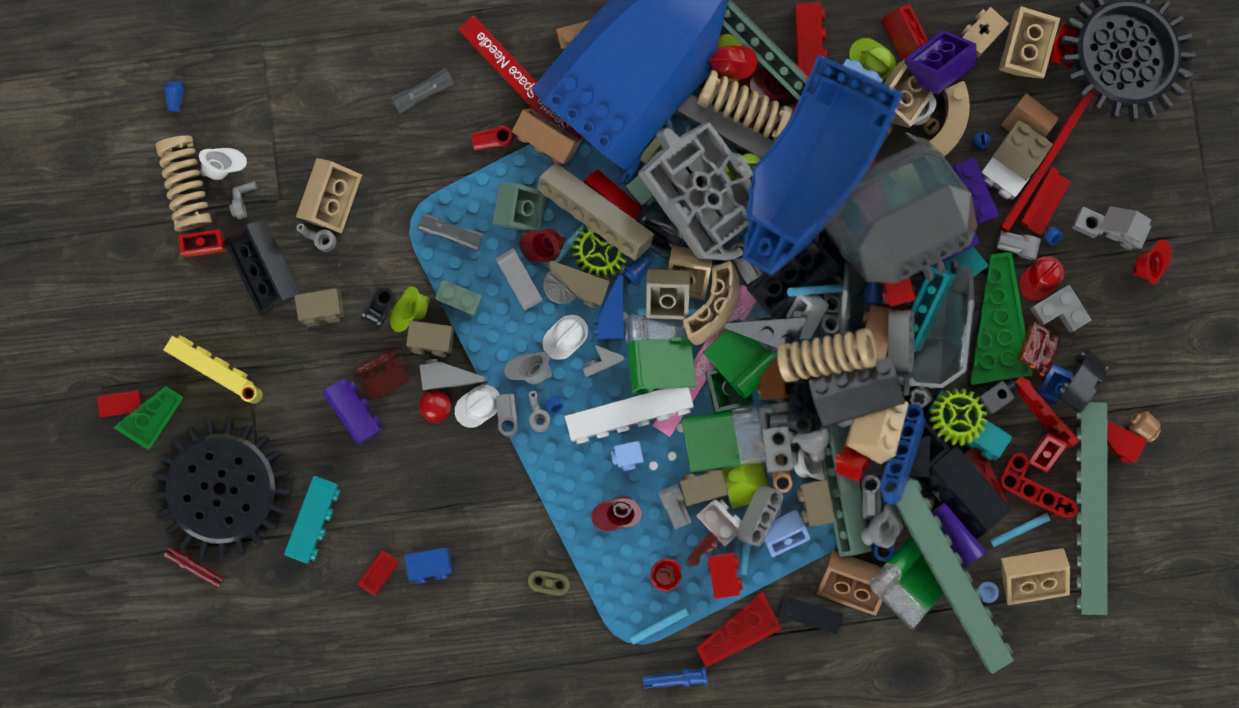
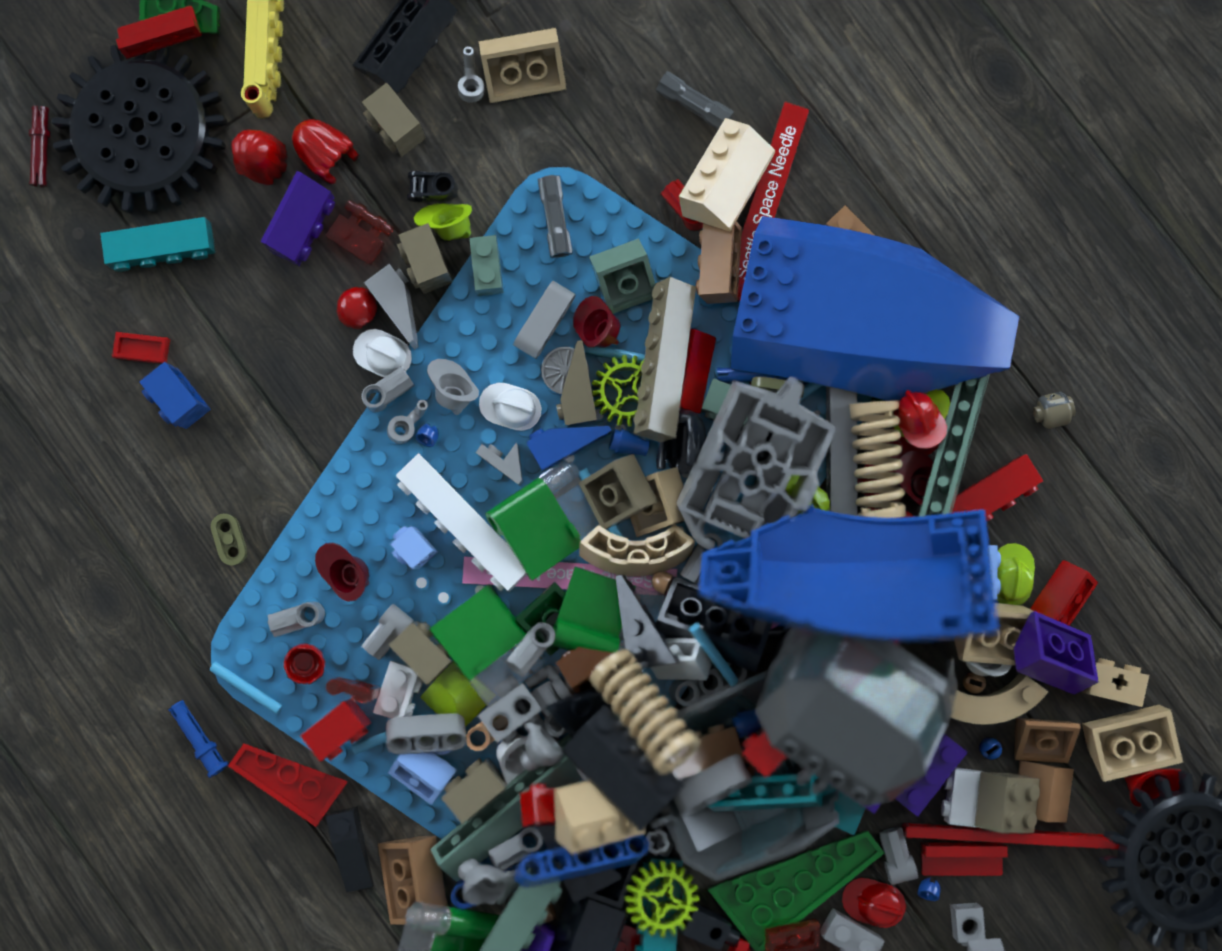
camera: 60 degrees right, 0 degrees up
none -> red panel [116,6,202,59]
none -> red hair [231,130,288,185]
none -> light grey piece [268,601,325,637]
none -> red hair [292,119,358,184]
none -> light grey piece [505,623,555,677]
none -> medium nougat hinge [651,571,674,595]
none -> slope [679,118,775,231]
none -> medium nougat slope [1014,718,1081,763]

